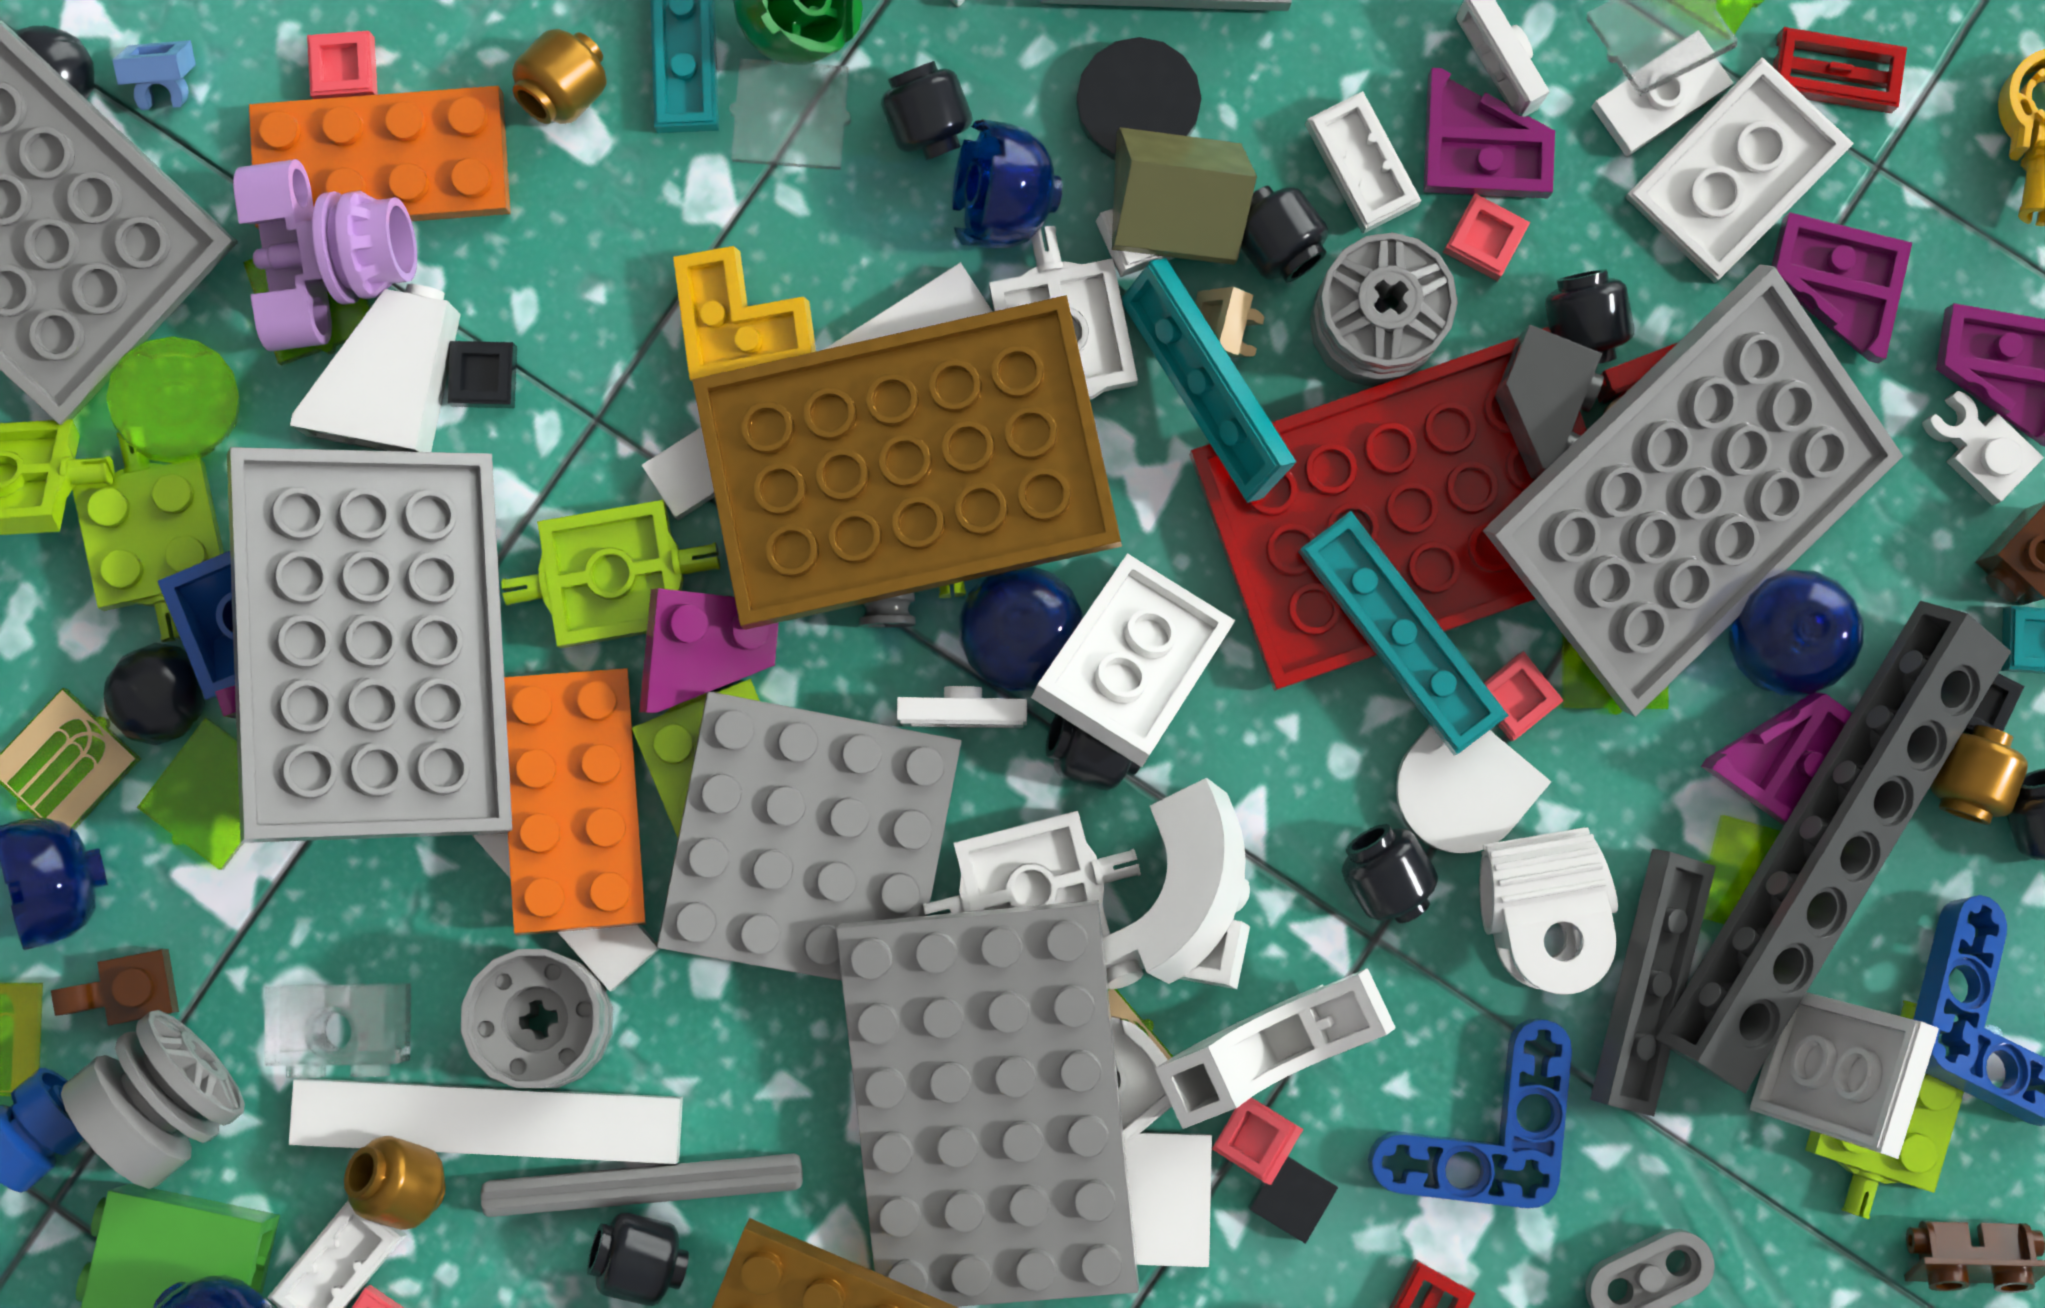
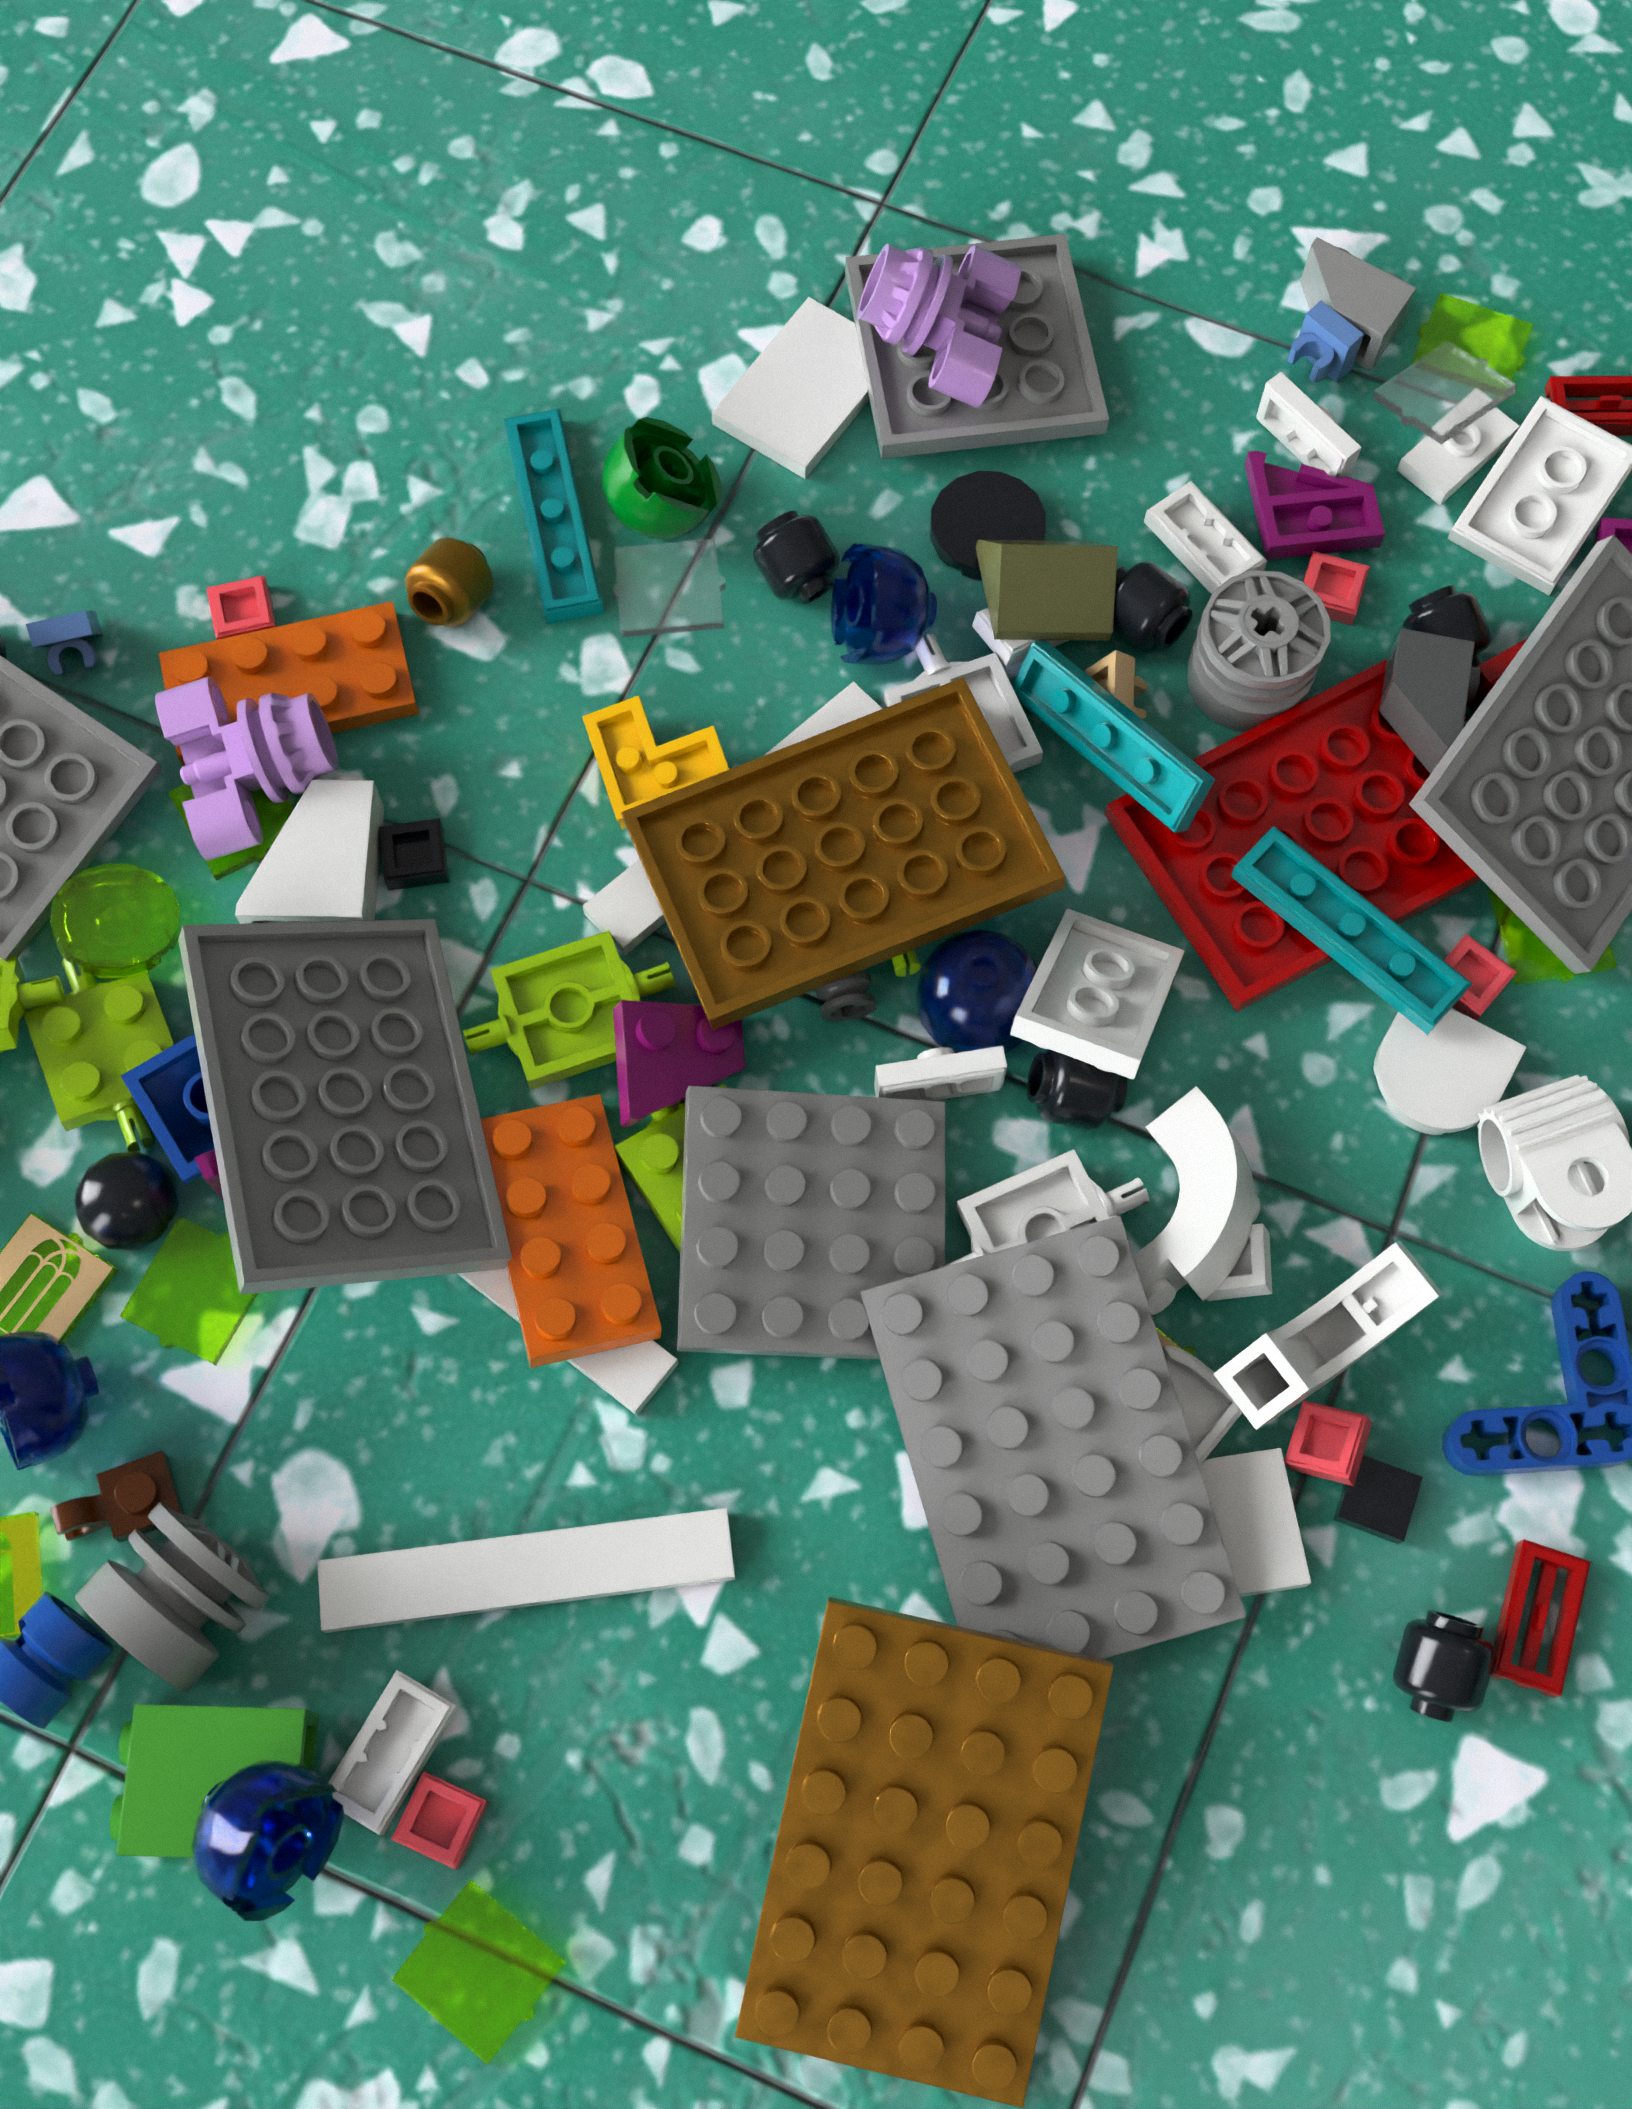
camera: 10 degrees left, 15 degrees down
clear brick [264,983,411,1078] -> none
pearl gold head [344,1136,446,1230] -> none
light grey wheel [461,949,613,1088] -> none
light grey axle [481,1153,803,1217] -> none
black head [587,1213,689,1306] -> none
black head [1342,824,1438,923] -> none

